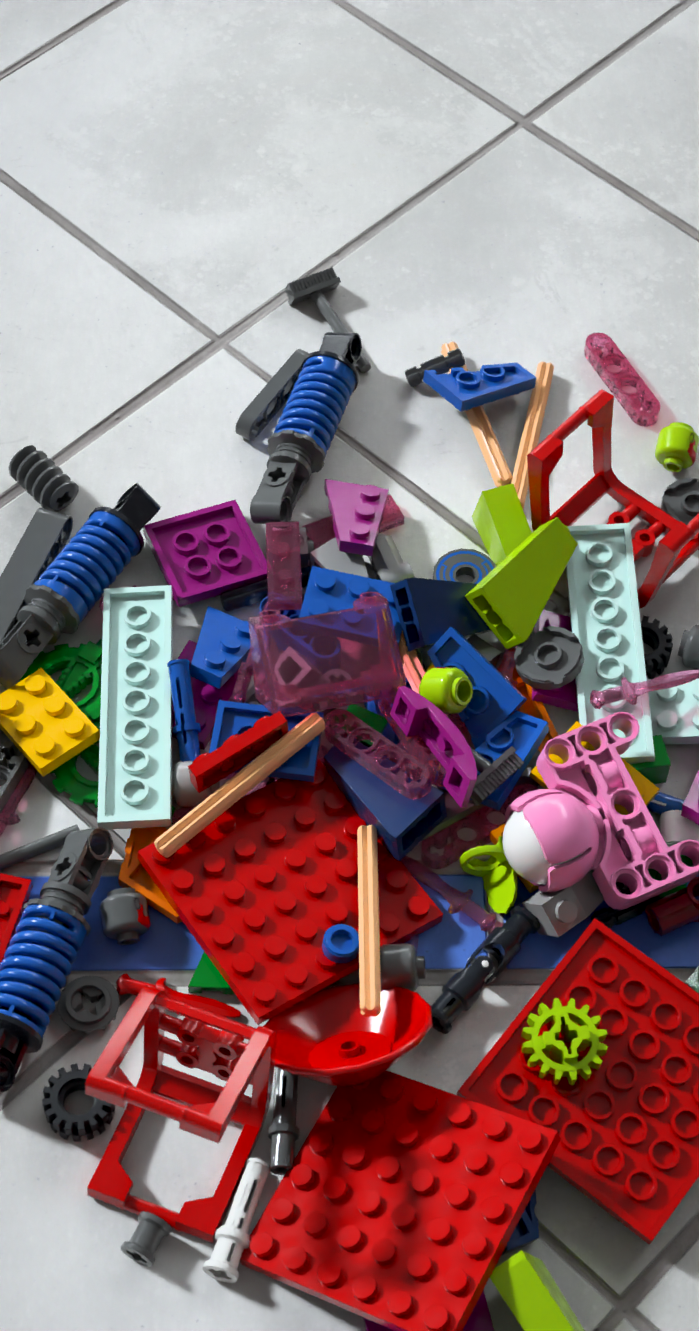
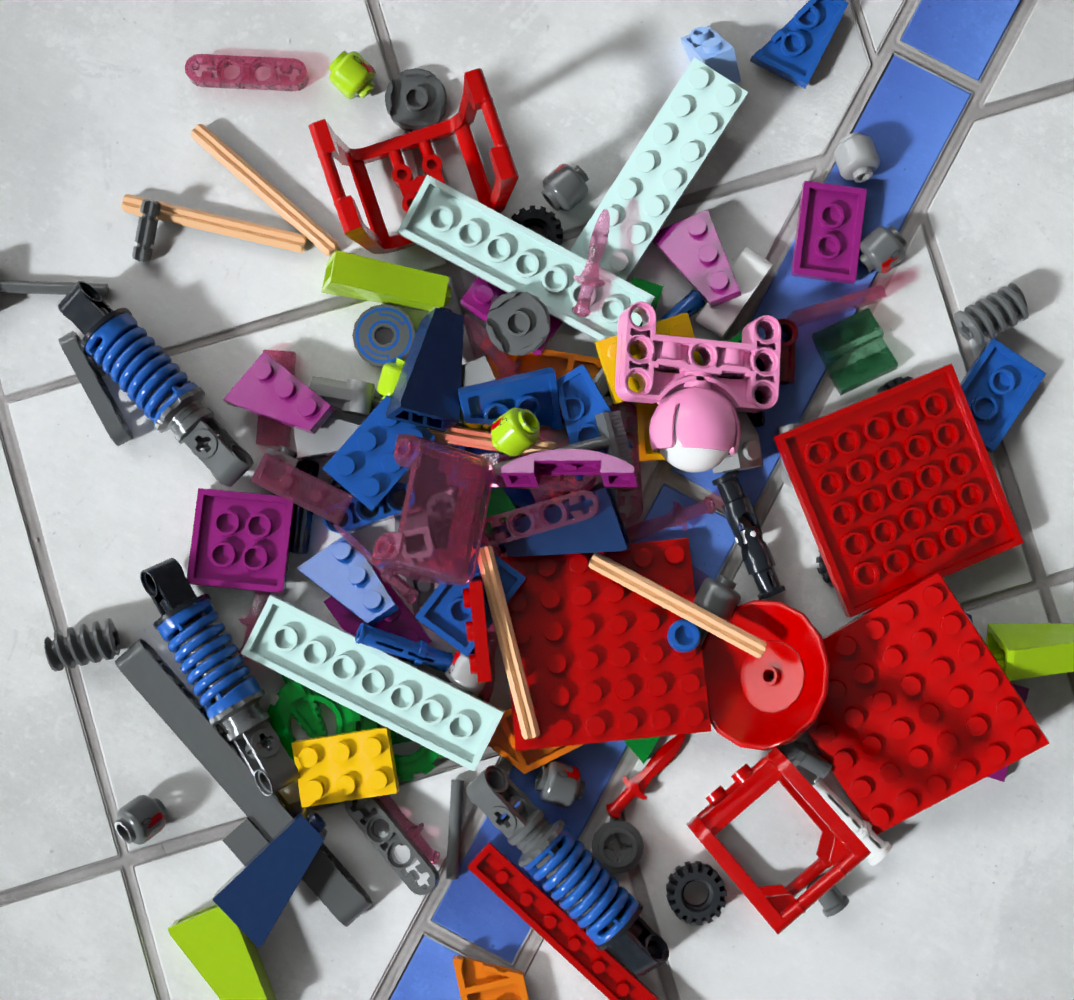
camera: 65 degrees left, 30 degrees up
blue wing [423,362,536,412] -> none
lime piece [459,836,518,914] -> none
lime slope [465,517,578,649] -> none
lime gear [521,998,608,1085] -> none

